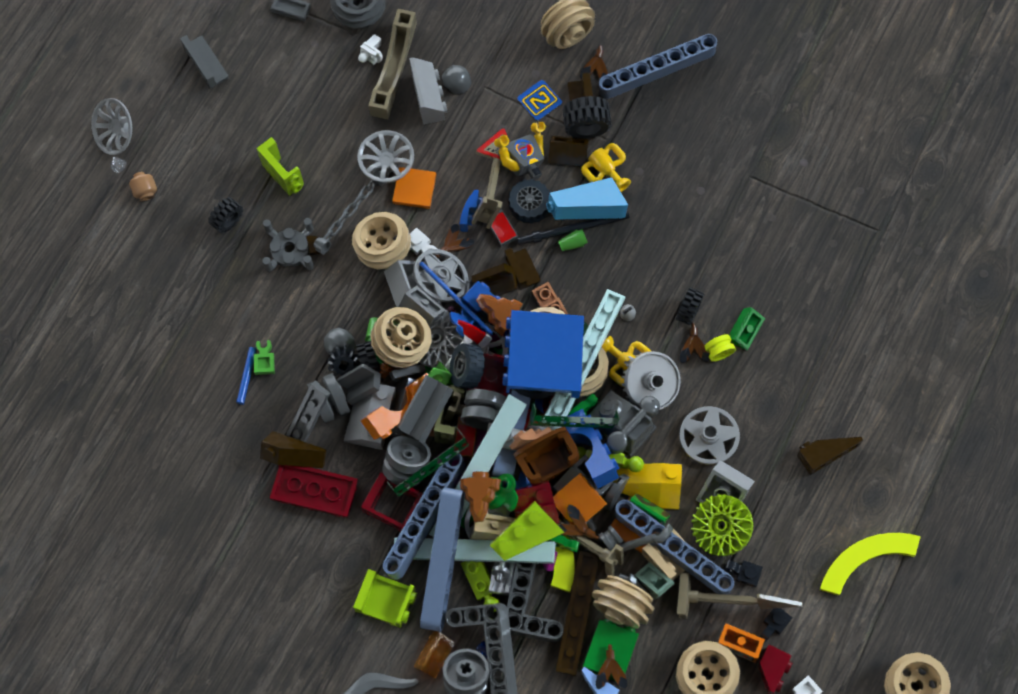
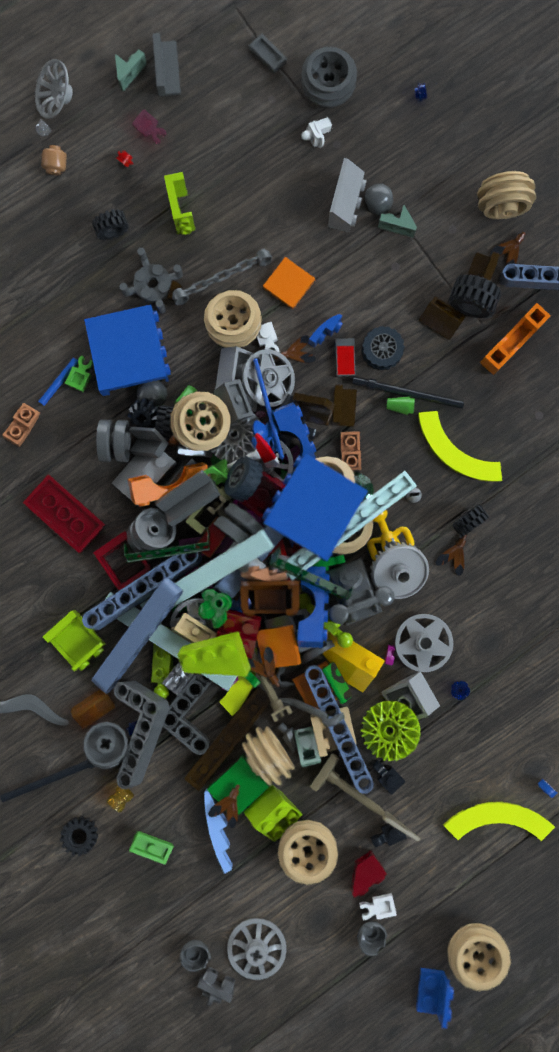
camera: 25 degrees right, 15 degrees up
dark brown slope [260,431,326,468] -> none
dark grey plate [286,381,331,442] -> none
light grey wheel [357,130,414,183] -> none
dark tan arch [368,9,417,119] -> none
dark orange rock [460,471,501,522] -> none
dark tan piece [472,128,510,229] -> none
dark orange rock [476,294,523,336] -> none
torso [494,122,546,180] -> none
sticker [517,80,562,120] -> none
slope [546,177,628,220] -> none
yellow piece [581,143,631,192] -> none
dark grey wheel [598,525,623,551] -> none
neon yellow wheel [704,334,736,362] -> none
orange brick [718,623,765,663] -> none
green slope [729,307,765,351] -> none
dark brown slope [797,437,863,475] -> none
none -> nougat slope [3,403,40,447]
none -> blue panel [84,305,171,396]
none -> sand green slope [115,49,147,91]
none -> red plate [116,150,134,168]
none -> clear pink plate [132,109,167,144]
none -> lime slope [244,785,303,842]
none -> sand green slope [378,205,417,238]
none -> magenta tile [384,644,395,666]
none -> neon yellow tile [418,411,502,482]
none -> clear blue plate [451,681,470,700]
none -> orange arch [480,303,551,375]
none -> blue tile [538,779,557,798]

